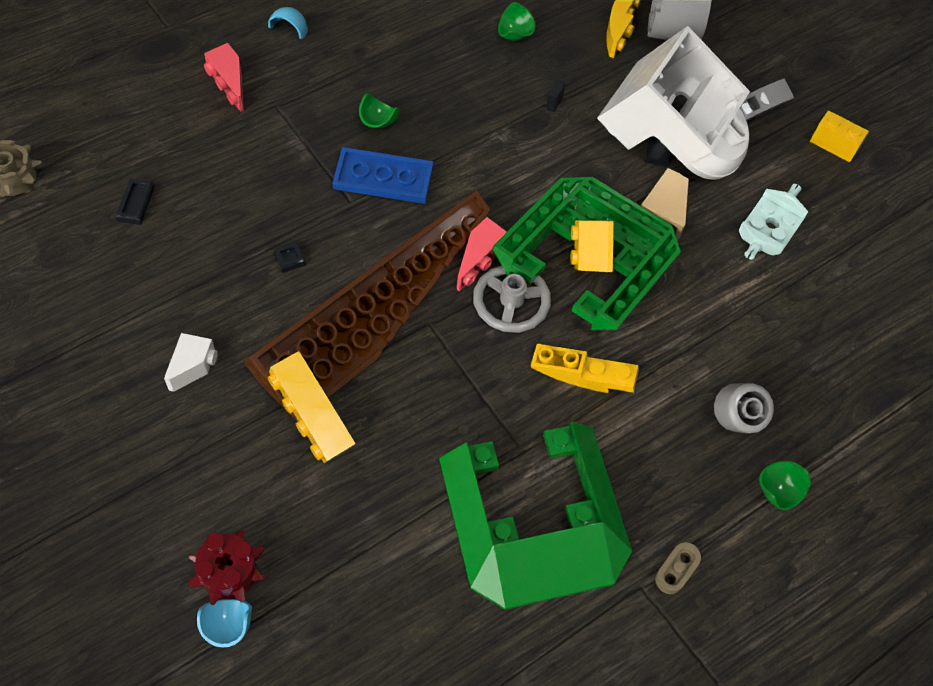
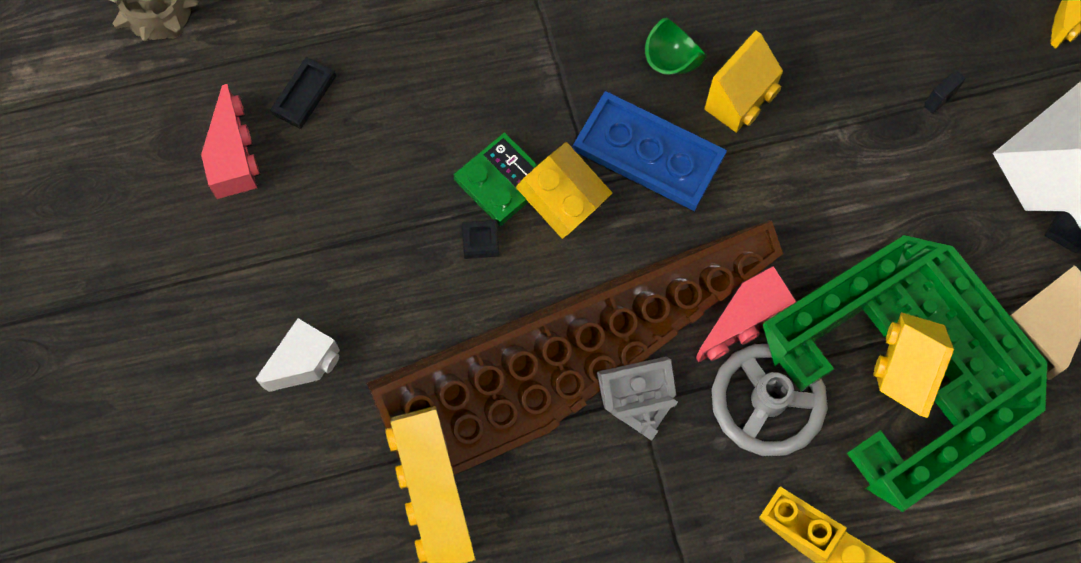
camera: 25 degrees right, 10 degrees up
none -> coral slope [201,84,260,199]
none -> green plate [453,132,538,227]
none -> yellow slope [516,142,612,239]
none -> light grey slope [597,357,678,441]
none -> yellow slope [704,30,783,133]

